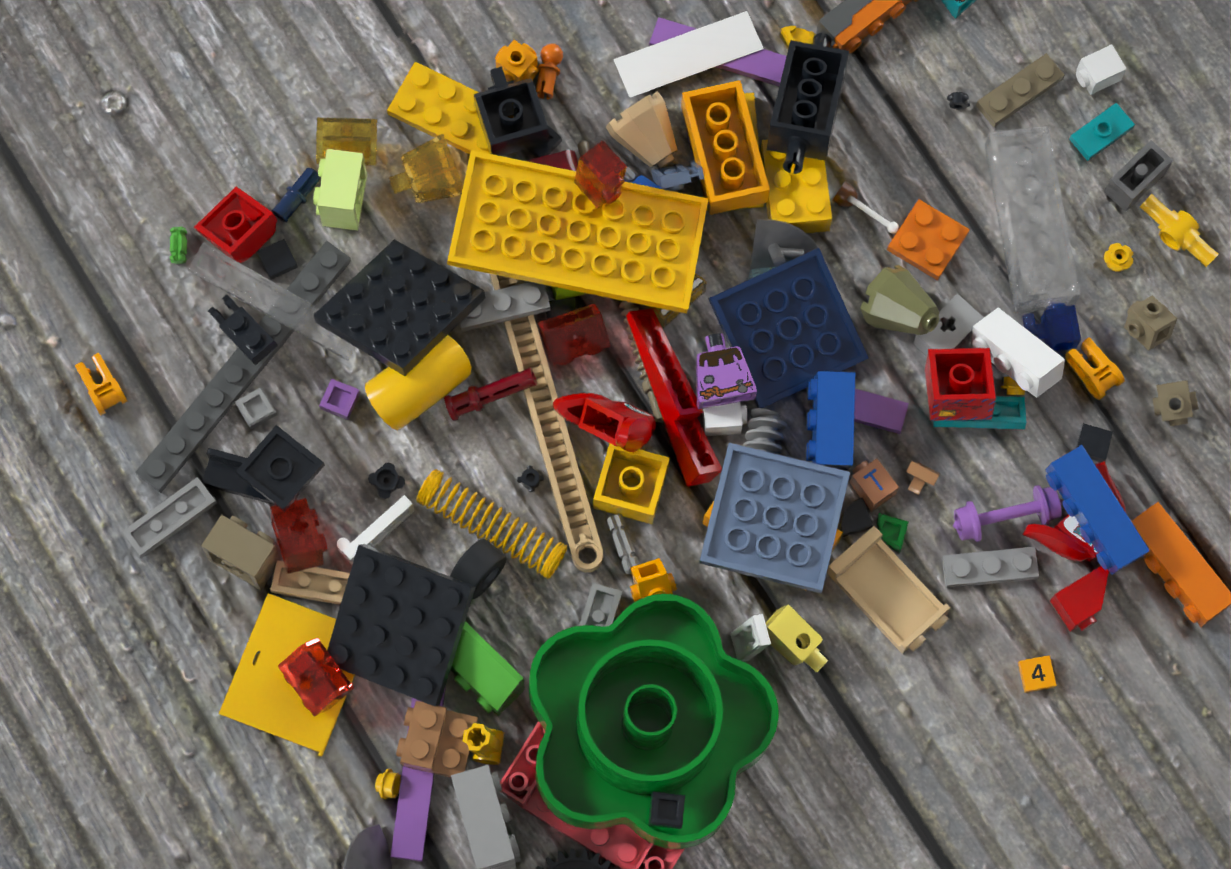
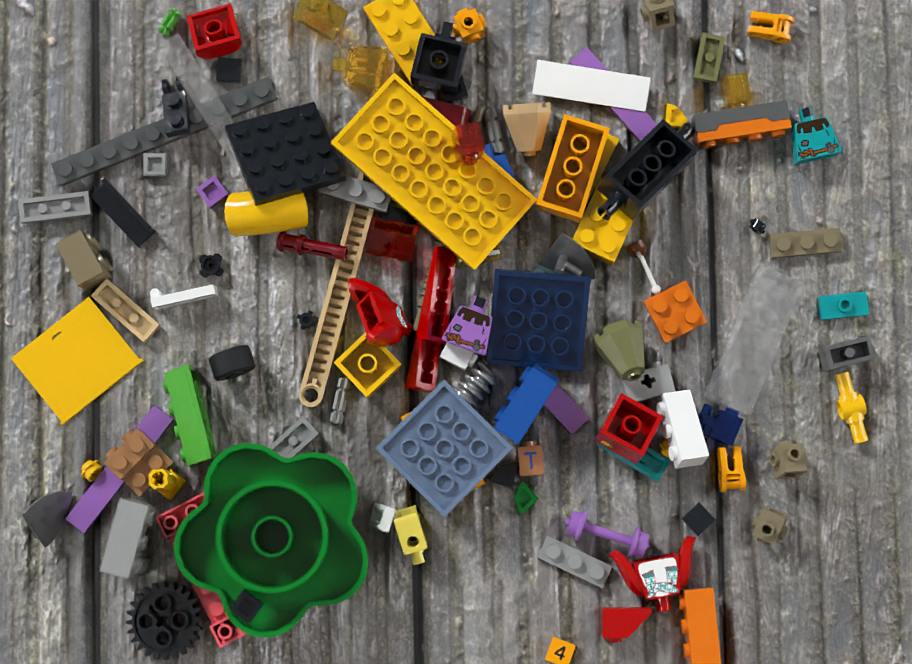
camera: 35 degrees right, 10 degrees up
light orange piece [75,353,128,416] -> none
black plate [236,425,325,513] -> none
clear red brick [270,498,328,574] -> none
dark blue axle [271,168,321,223] -> none
clear red brick [278,638,354,717] -> none
yellowish green brick [313,149,367,231] -> none
black plate [323,544,476,707] -> none
yellow piece [416,469,567,579] -> none
orange pin [536,43,563,100] -> none
light orange brick [630,558,677,602] -> none
sand blue plate [651,160,704,191] -> none
tan panel [827,526,951,654] -> none
medium nougat tile [906,460,940,495] -> none
blue brick [1045,445,1150,575] -> none
white brick [1076,44,1126,95] -> none
yellow plate [1104,243,1134,272] -> none

